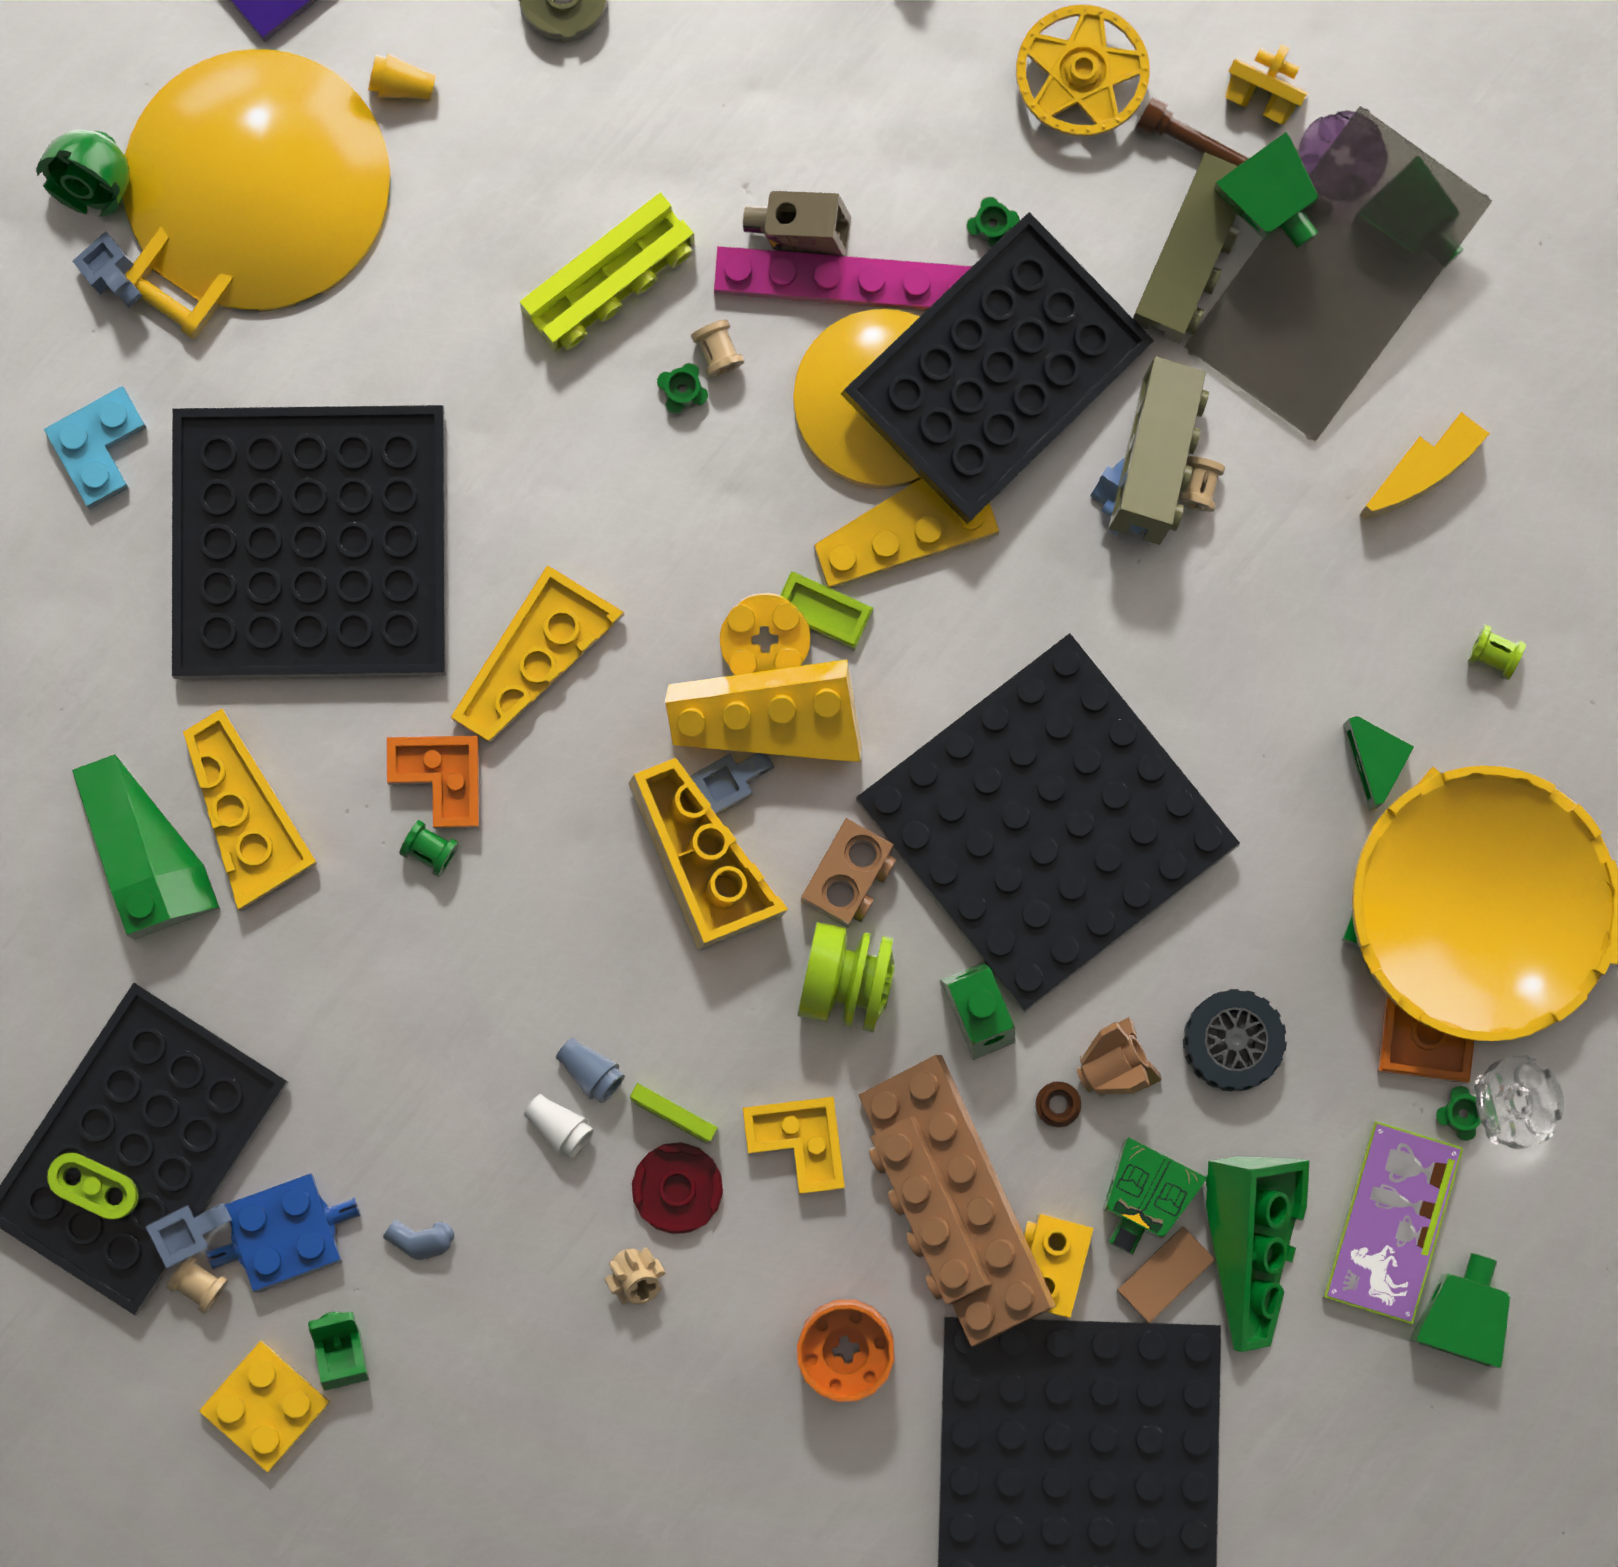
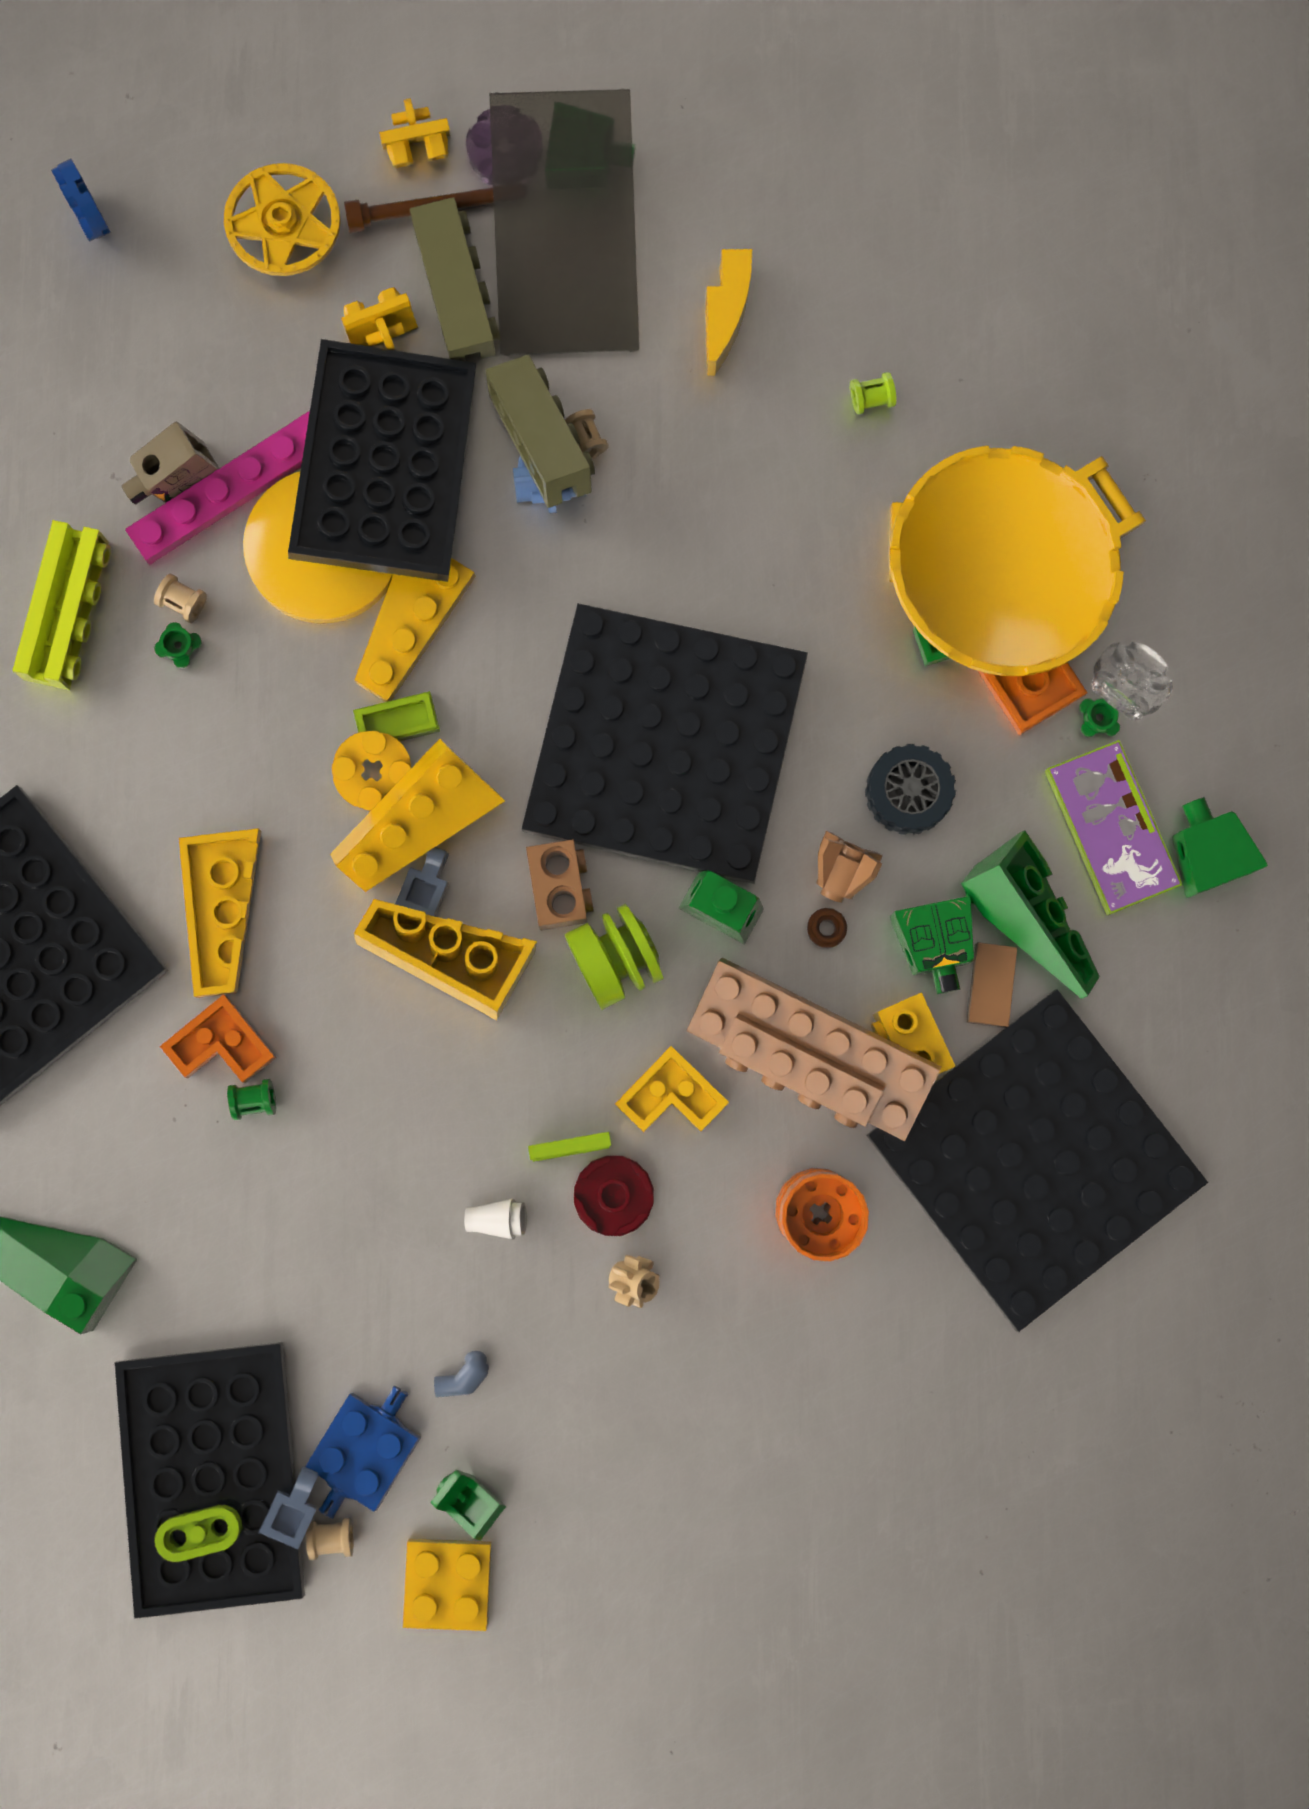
camera: 40 degrees left, 0 degrees up
yellow wing [183,708,318,911] -> none
sand blue cone [556,1038,625,1103] -> none
green plate [966,197,1020,248] -> none
green torso [1214,132,1319,249] -> none
green slope [1343,716,1414,811] -> none
none -> yellow hips [341,287,418,350]

